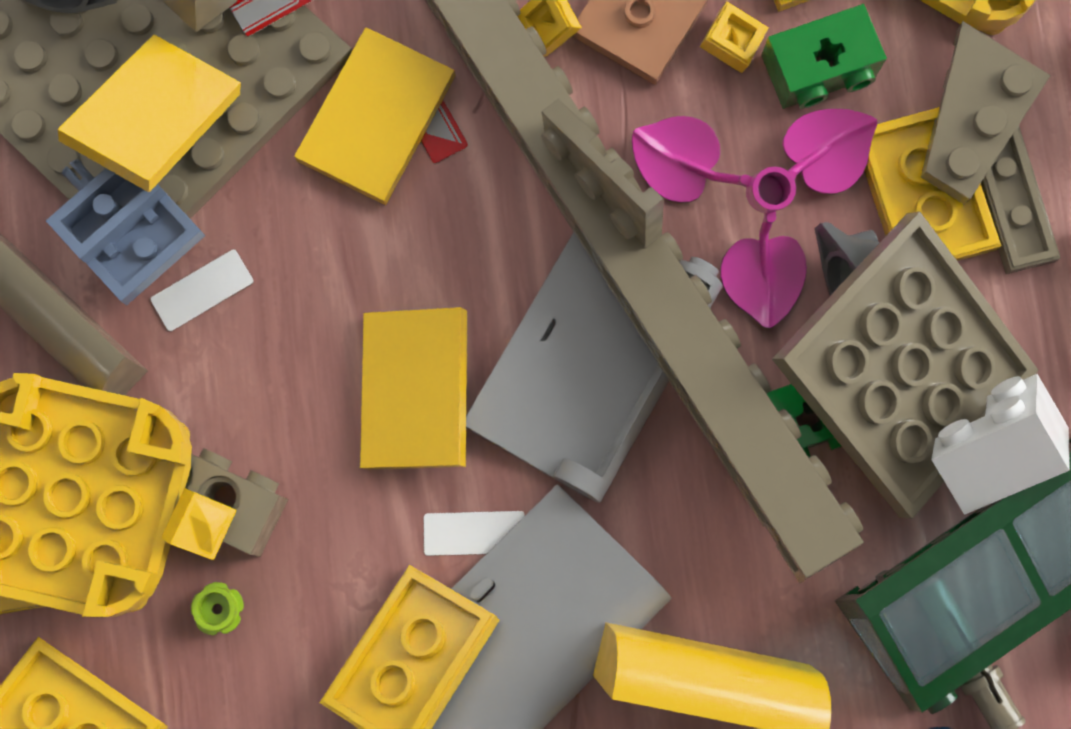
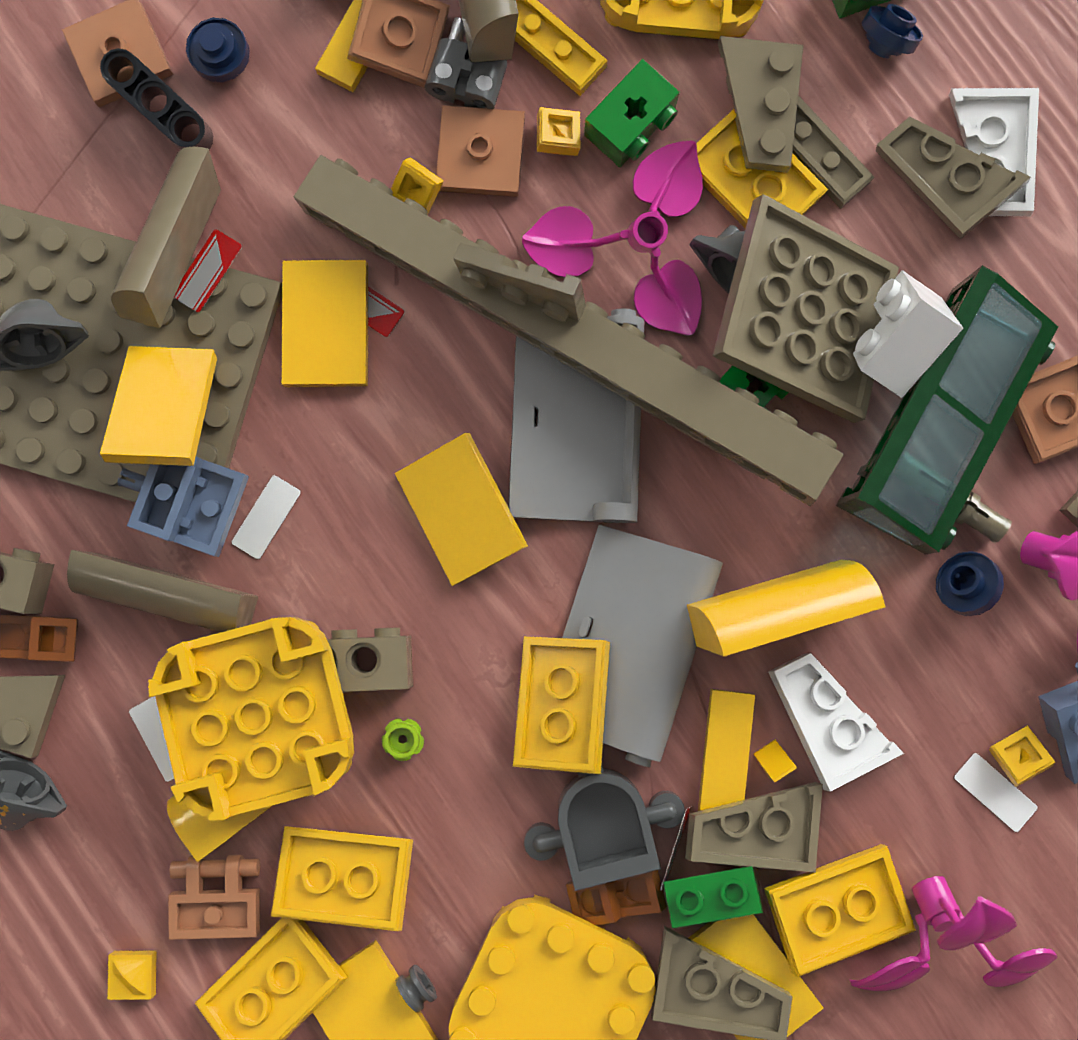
camera: 25 degrees left, 5 degrees up
yellow tile [161,488,237,561] -> none
white sticker [424,511,525,556] -> none

